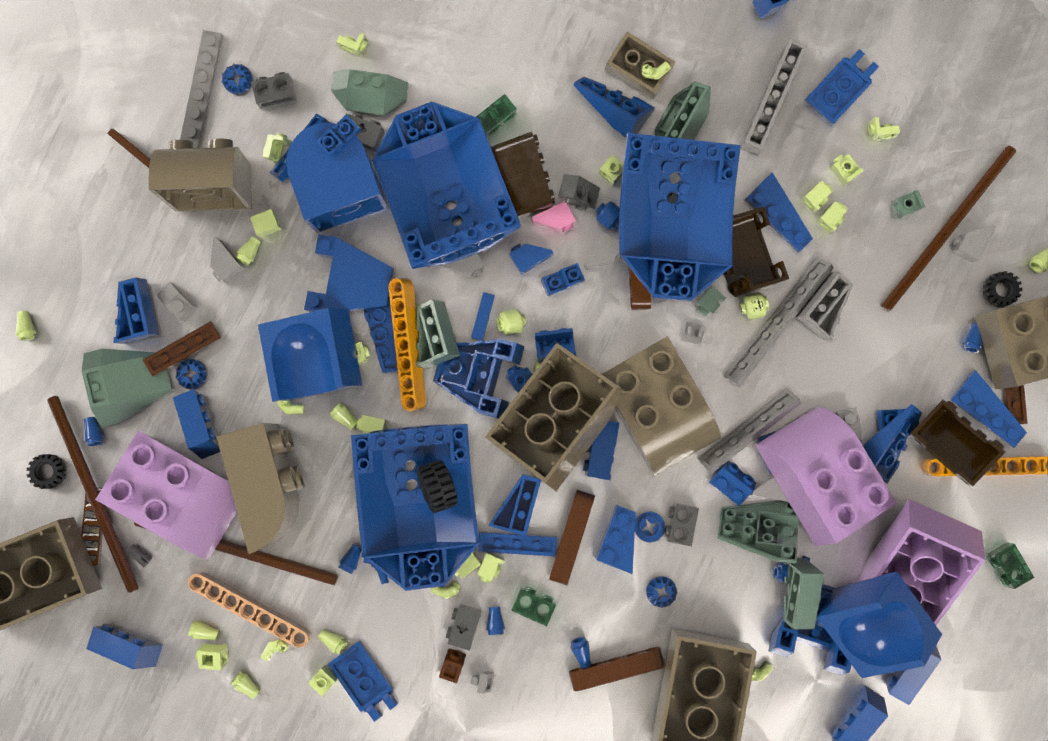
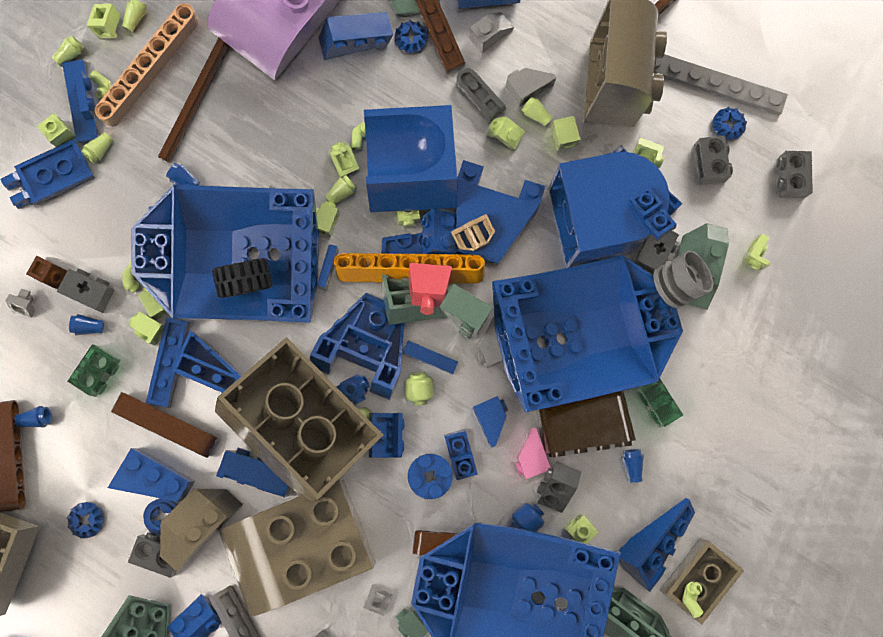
camera: 95 degrees right, 5 degrees down
dark tan brick [216,423,305,554] -> none
none -> blue bracket [62,59,98,143]
none -> dark tan wedge [160,489,243,572]
none -> blue tile [317,244,339,291]
none -> yellowish green bracket [328,141,360,177]
none -> coral torso [408,263,452,315]
none -> blue brick [408,454,453,499]
none -> blue bracket [421,208,456,254]
none -> sand green wedge [439,284,493,339]
none -> tan piece [451,214,495,252]
none -> dark grey plate [457,68,506,122]
none -> yellowish green bracket [487,117,525,149]
none -> blue cone [622,449,644,483]
none -> light grey wheel [653,250,713,308]
none -> dark grey brick [776,150,813,198]

